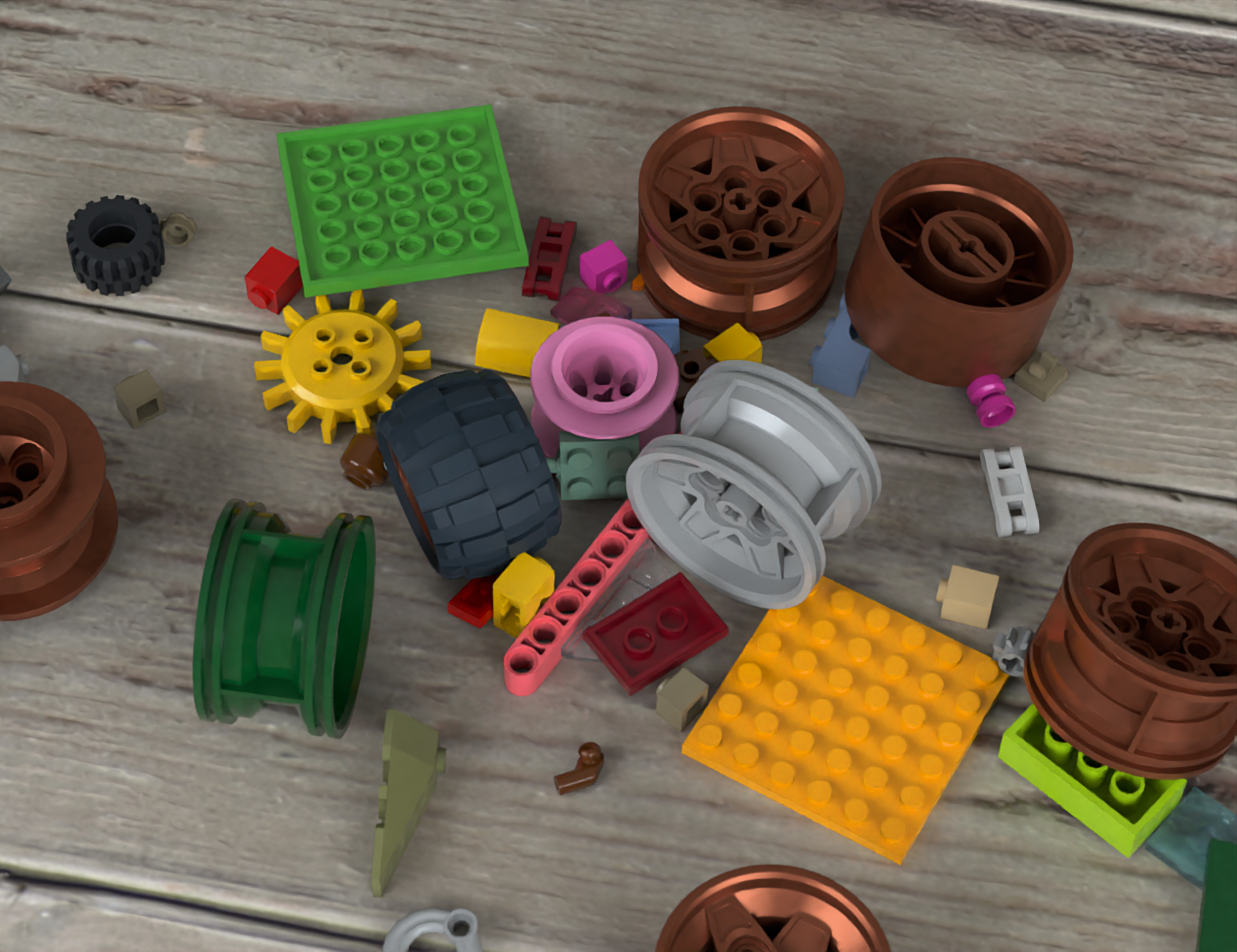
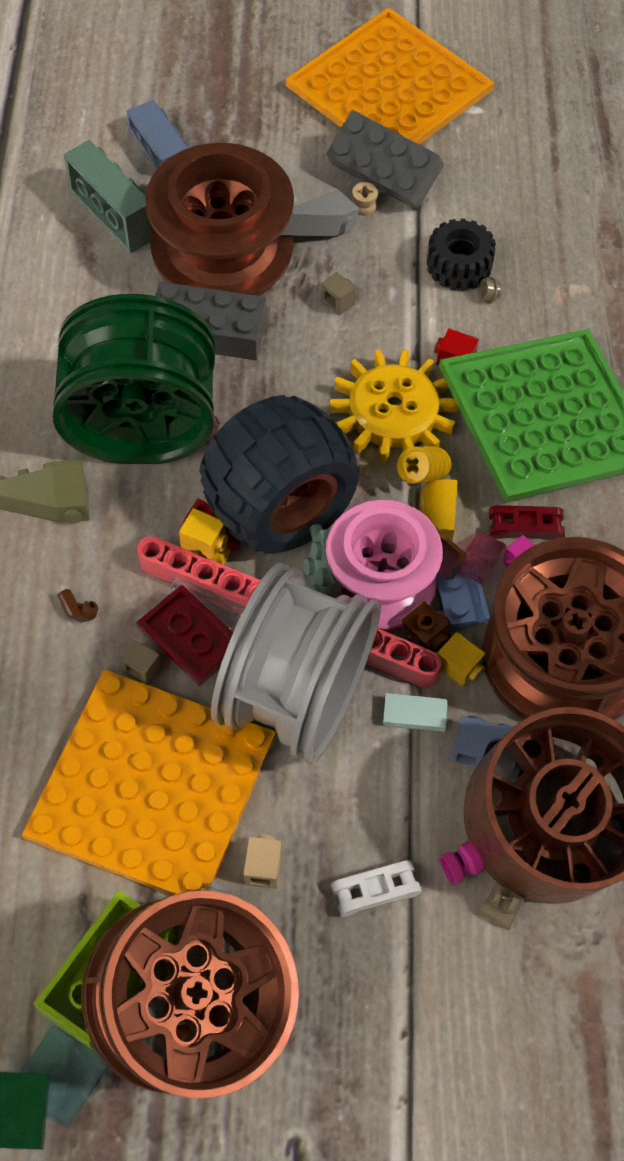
camera: 80 degrees right, 5 degrees up
none -> dark grey brick [155,281,267,361]
none -> yellow piece [397,446,452,484]

